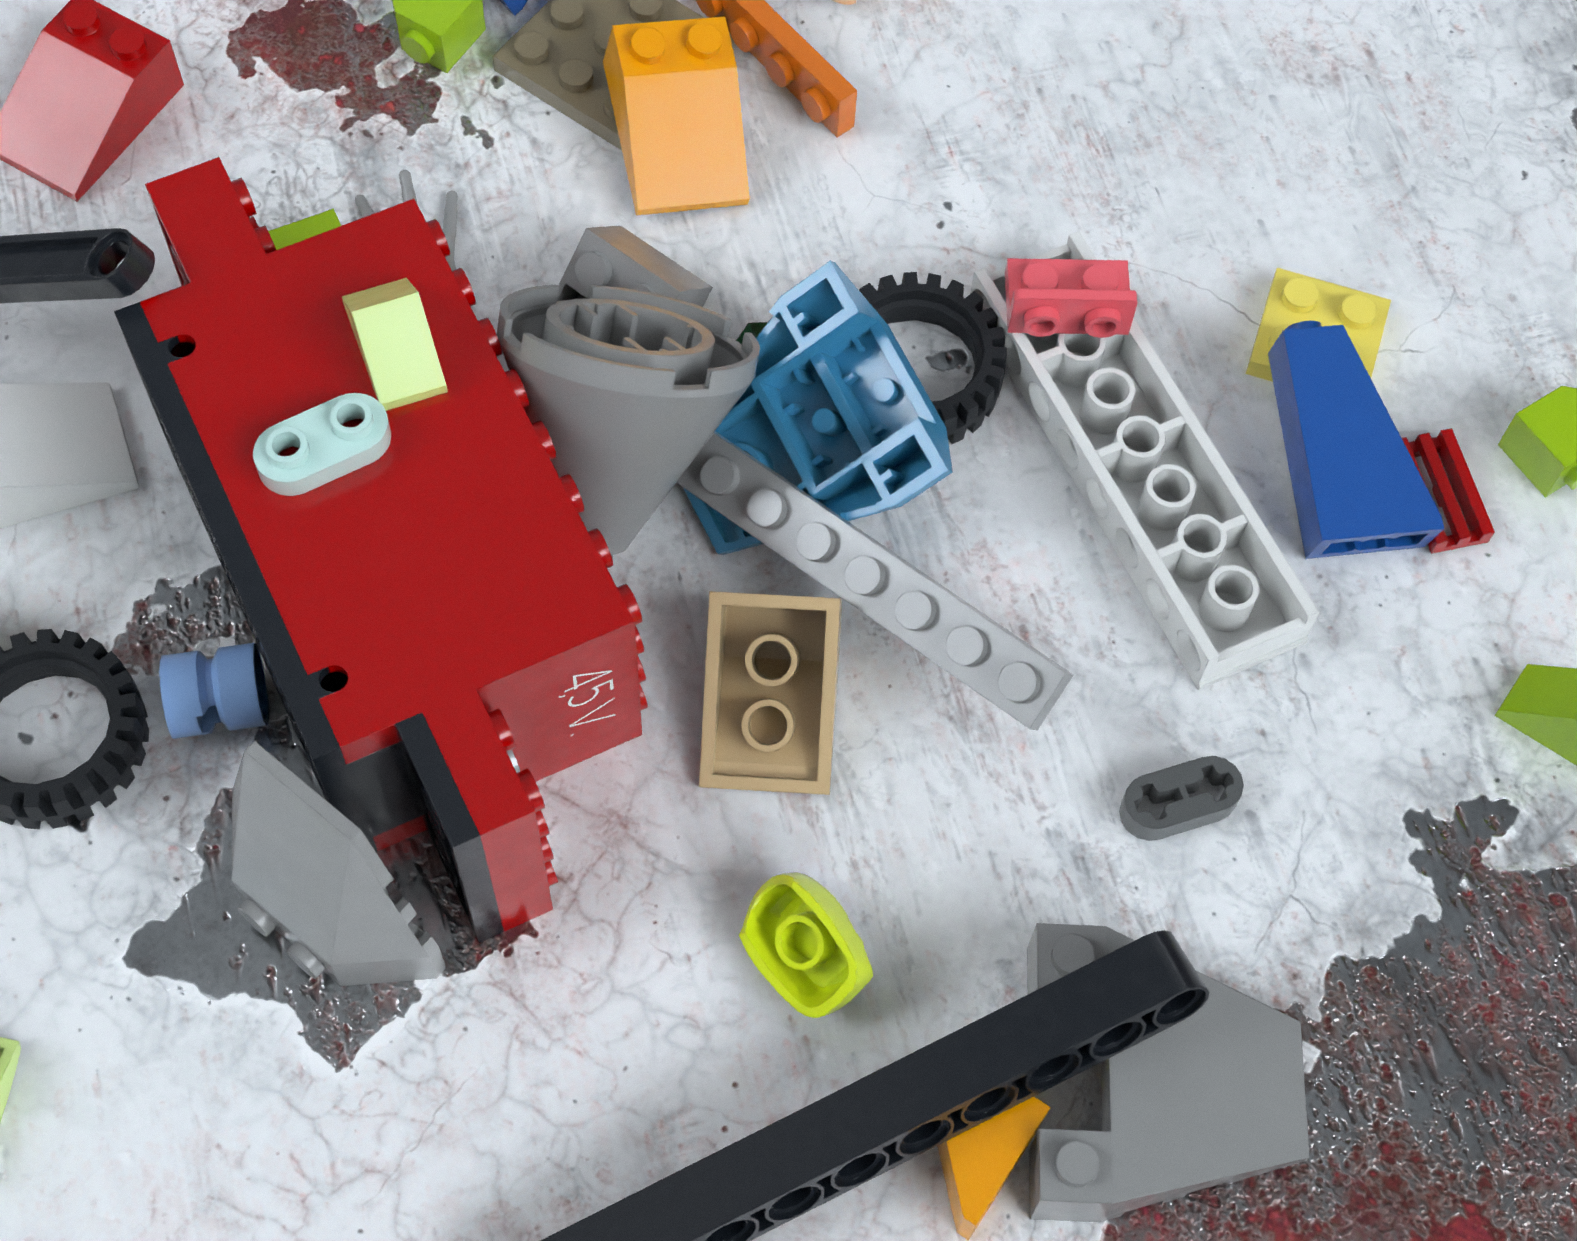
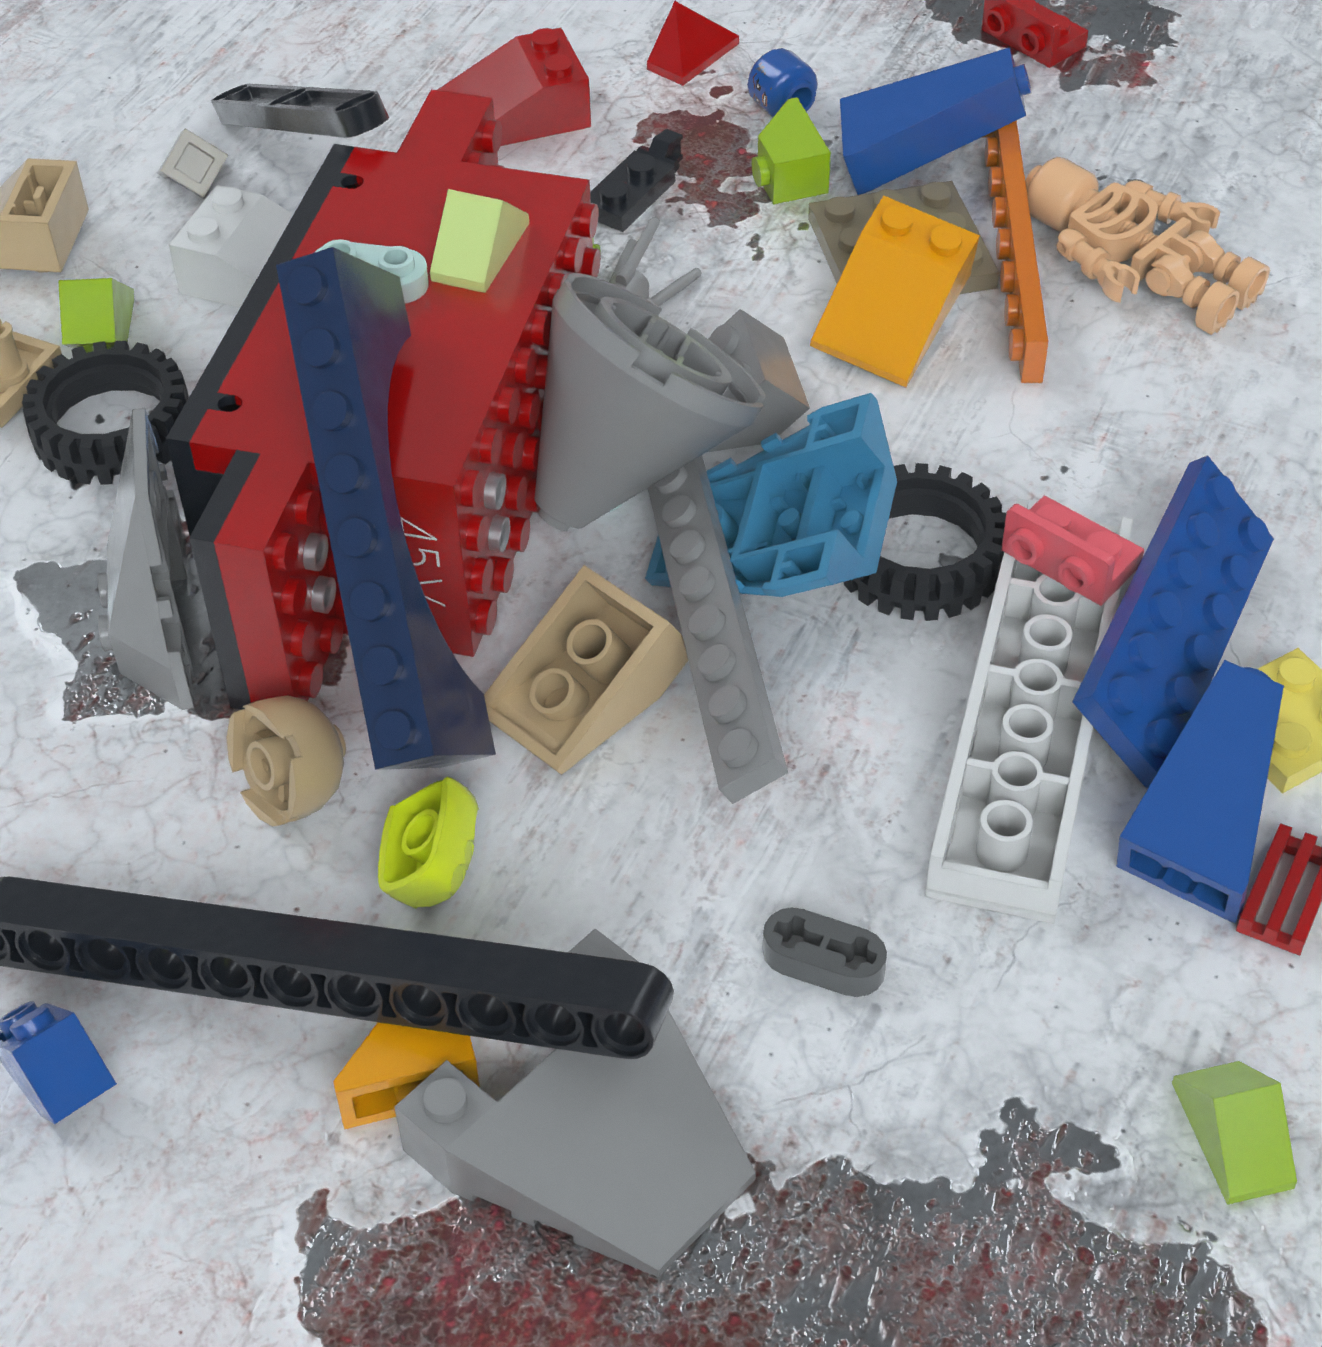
camera: 45 degrees right, 15 degrees down
none -> tan cylinder [226,696,346,827]
none -> dark blue arch [276,247,496,770]
none -> black hinge [590,129,683,232]
none -> blue plate [1072,455,1274,789]

